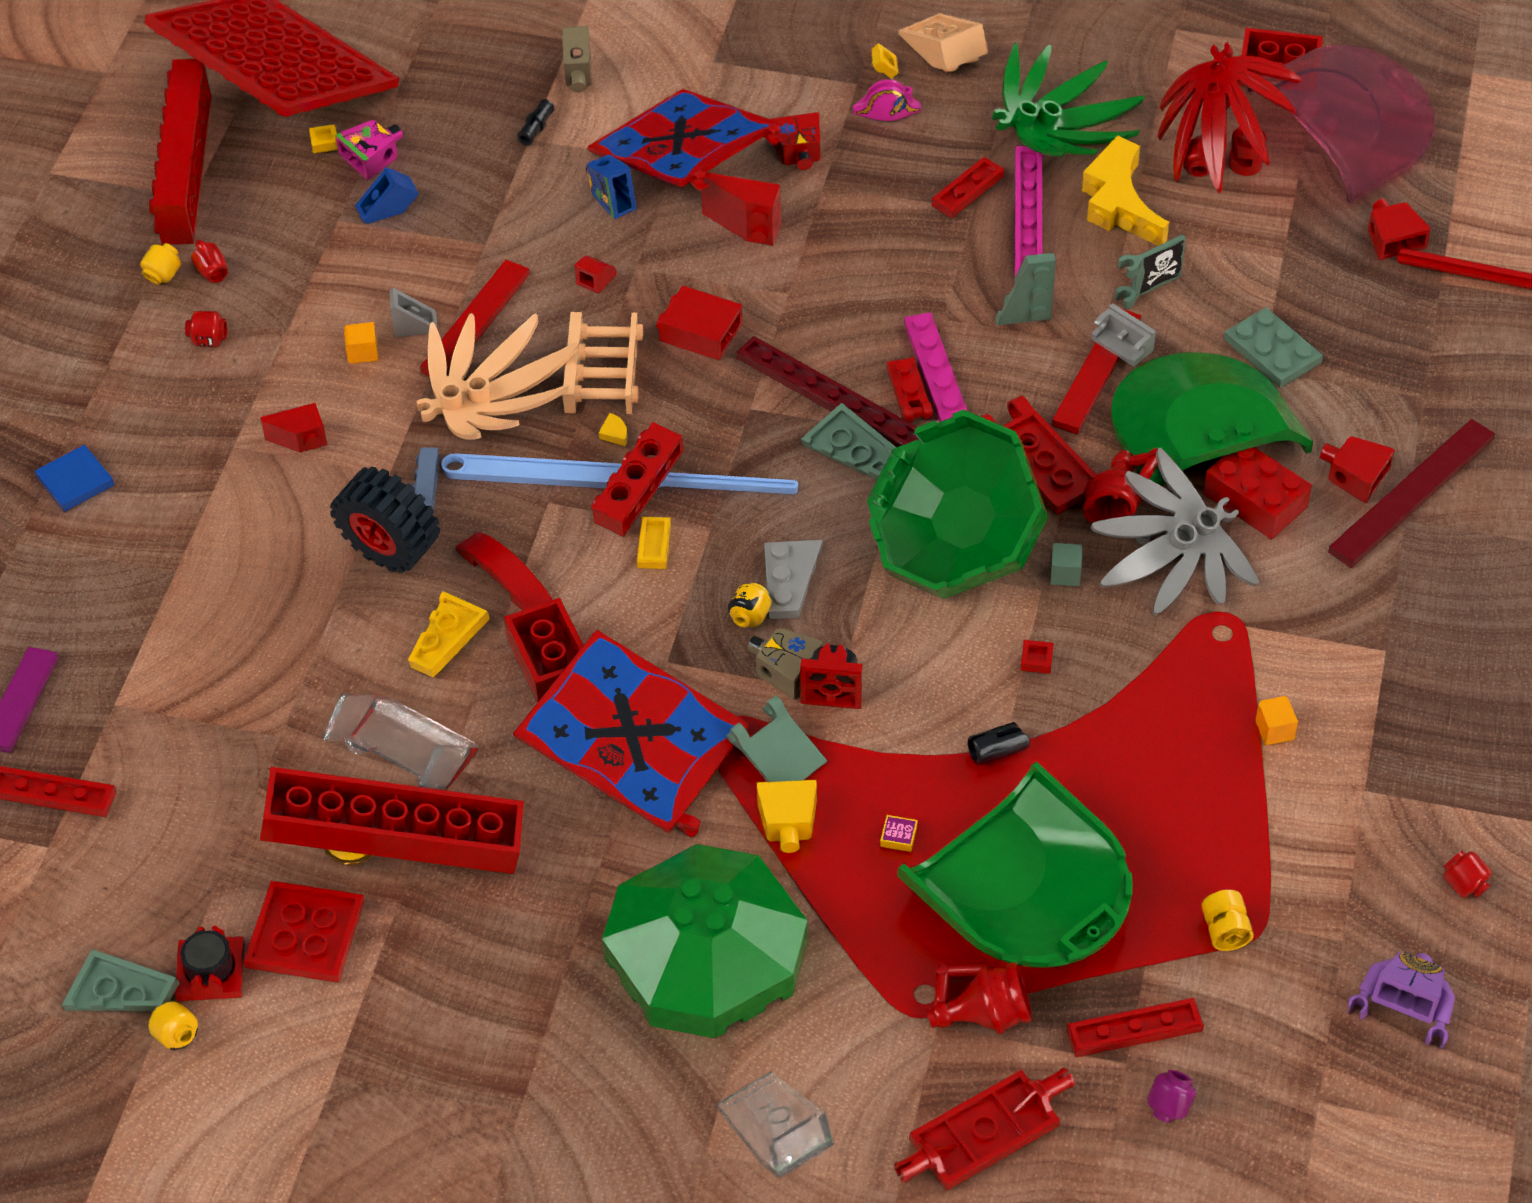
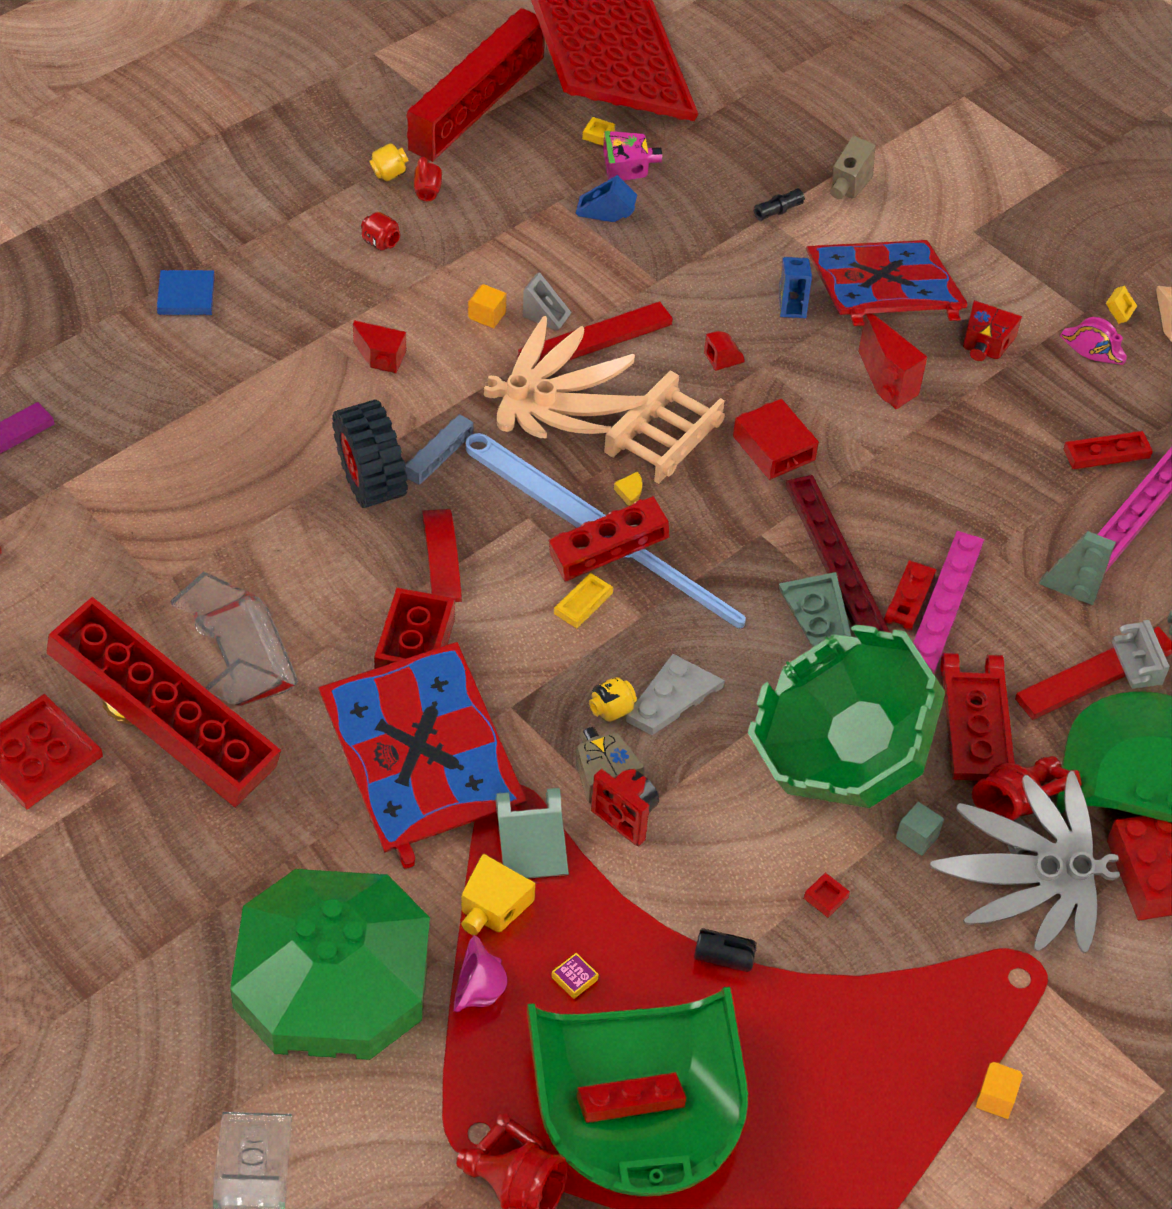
camera: 30 degrees right, 0 degrees up
yellow wing [408,591,490,678] -> none
none -> dark pink hat [453,935,507,1012]
none -> red plate [576,1072,686,1123]

